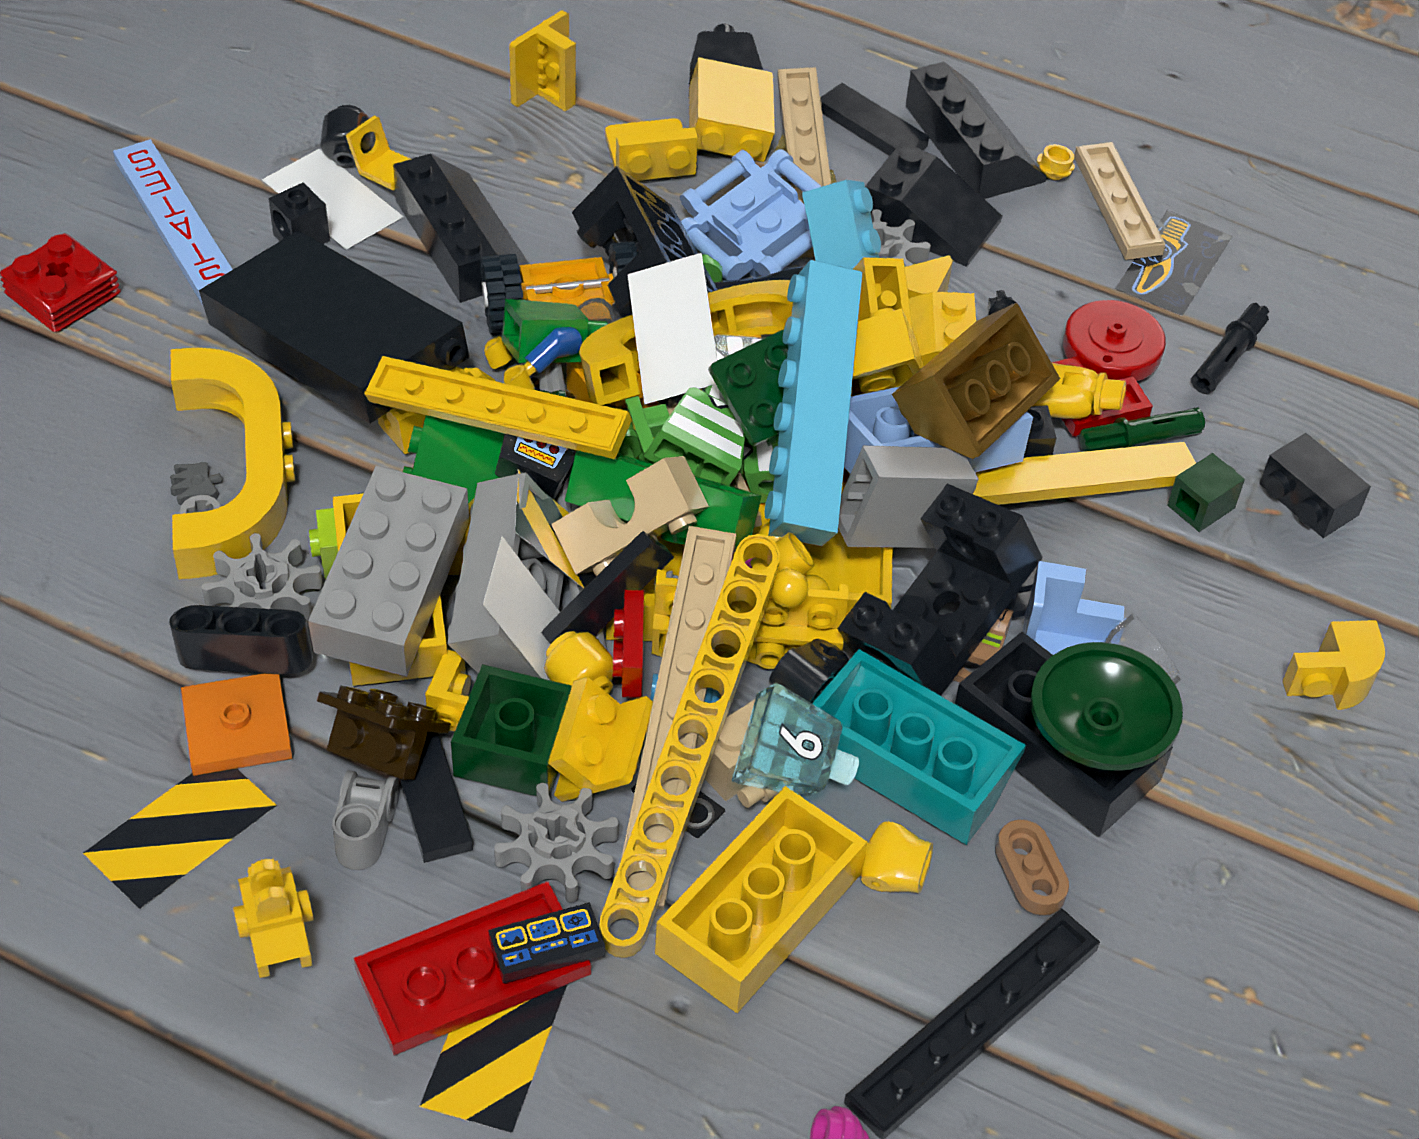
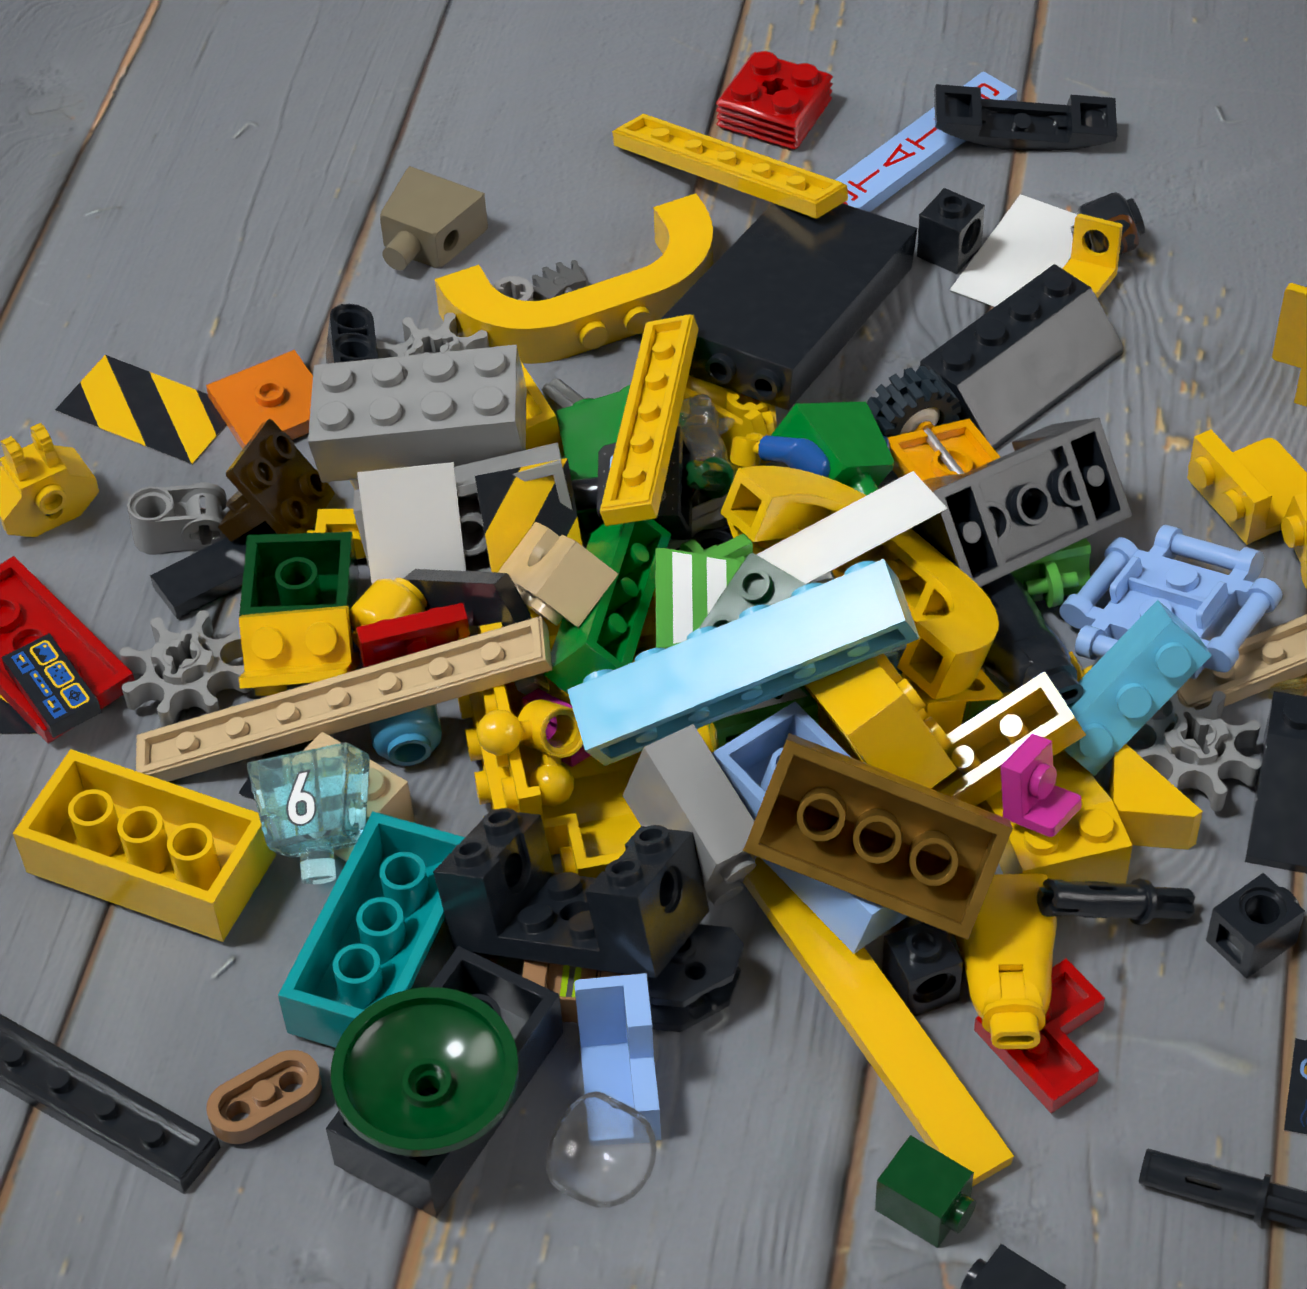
camera: 80 degrees right, 0 degrees up
yellow beam [599,534,780,958] -> none
black piece [769,639,849,710] -> none
yellow piece [861,821,933,893] -> none
wheel [1063,300,1166,381] -> none
dark green axle [1079,407,1205,451] -> none
none -> dark tan torso [380,166,488,270]
none -> yellow tile [612,114,848,219]
none -> black slope [934,84,1117,151]
none -> dark pink bracket [1001,733,1082,837]
none -> black brick [1206,873,1305,979]

